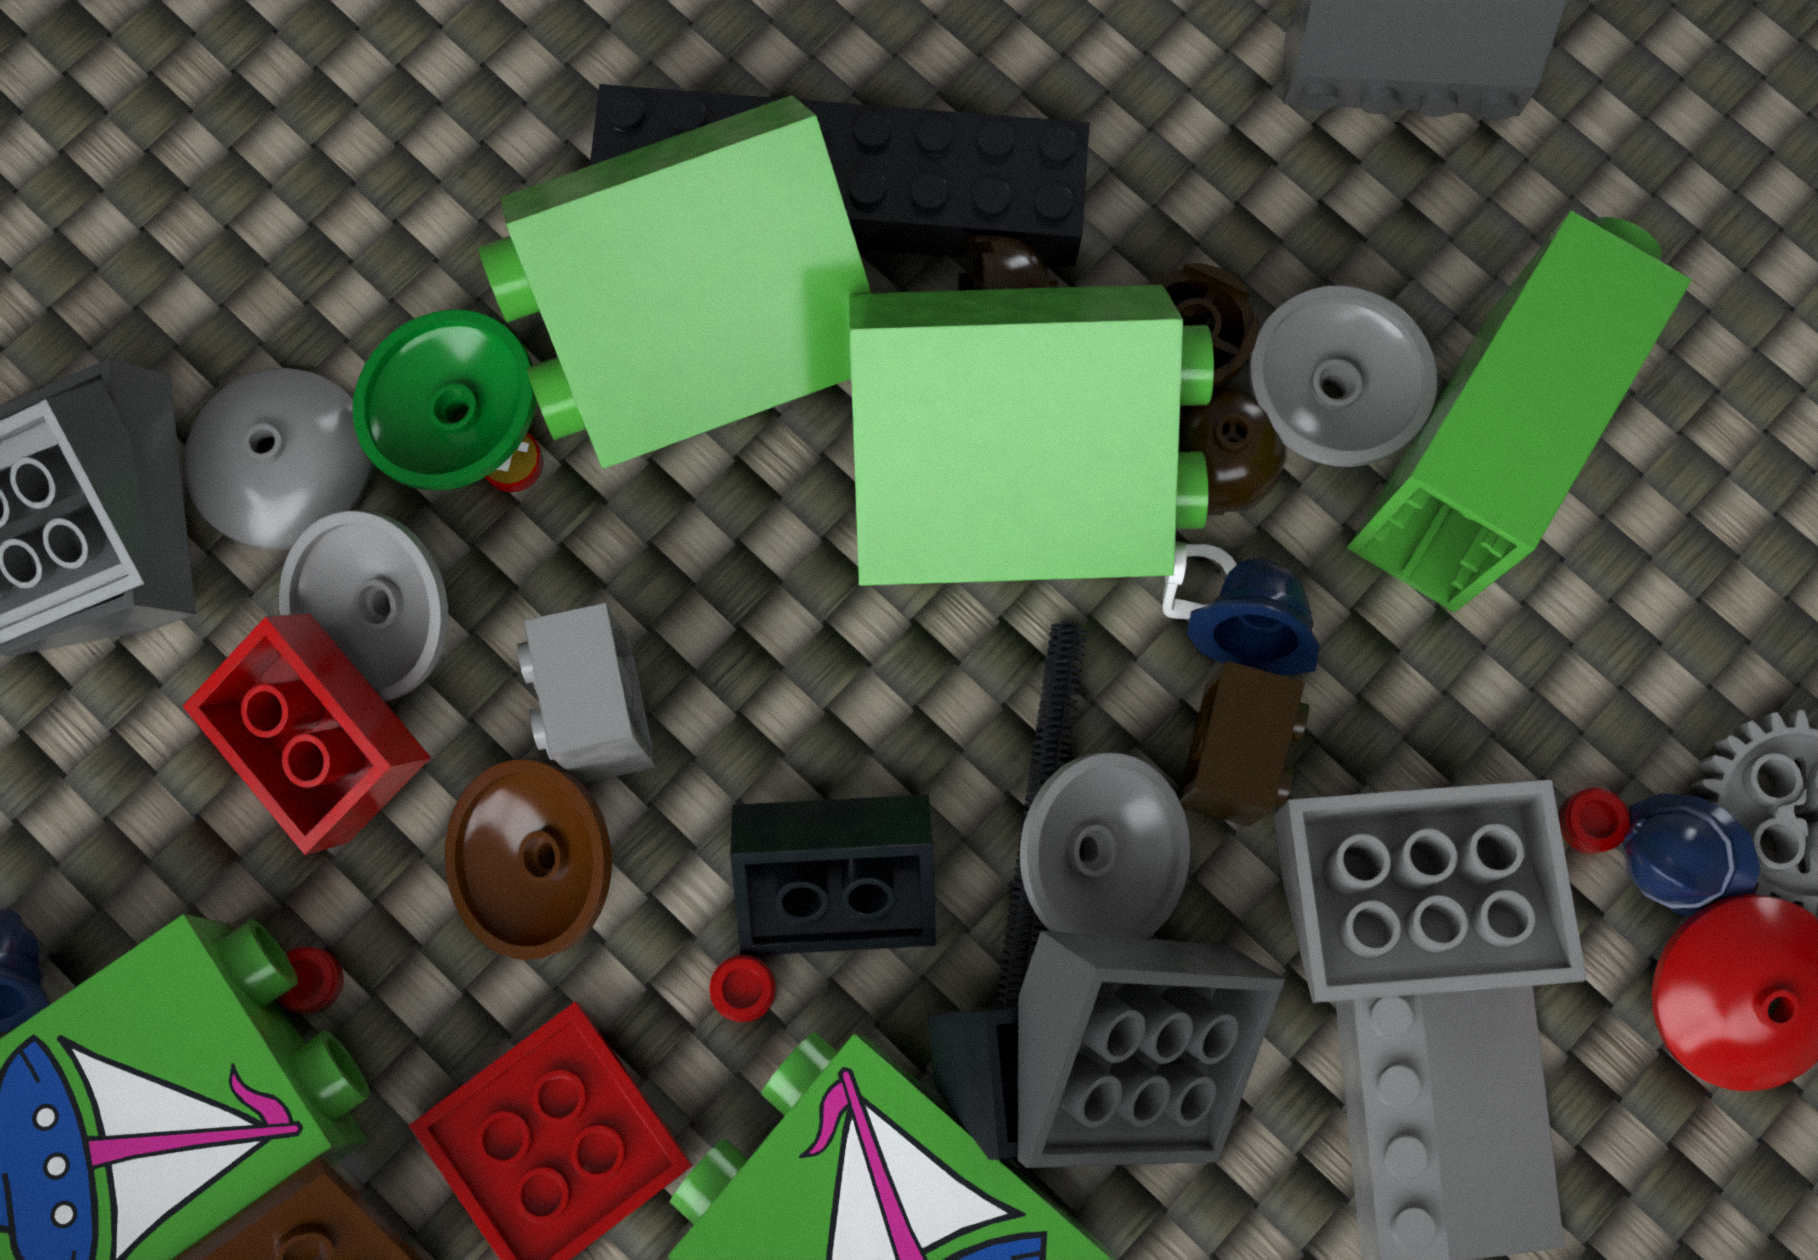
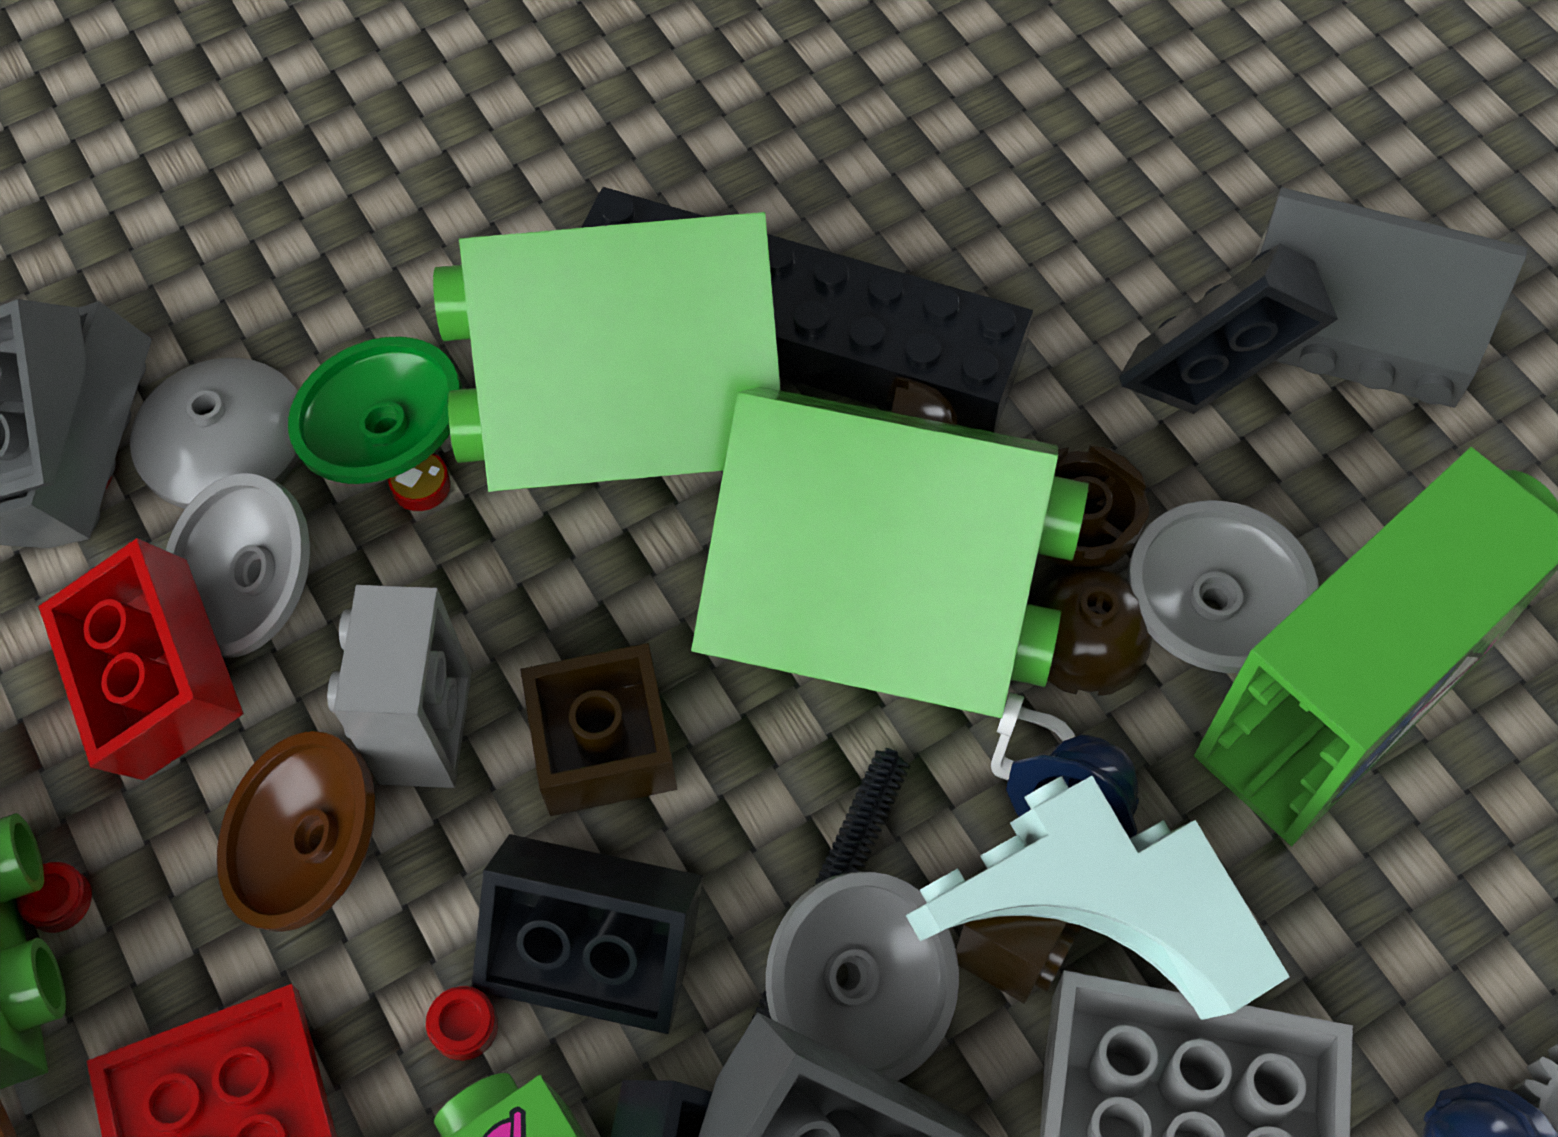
camera: 20 degrees right, 15 degrees down
red tile [1558,787,1630,854] -> none
none -> dark brown brick [520,643,678,816]
none -> light aqua arch [906,776,1290,1020]
none -> black slope [1119,244,1338,414]

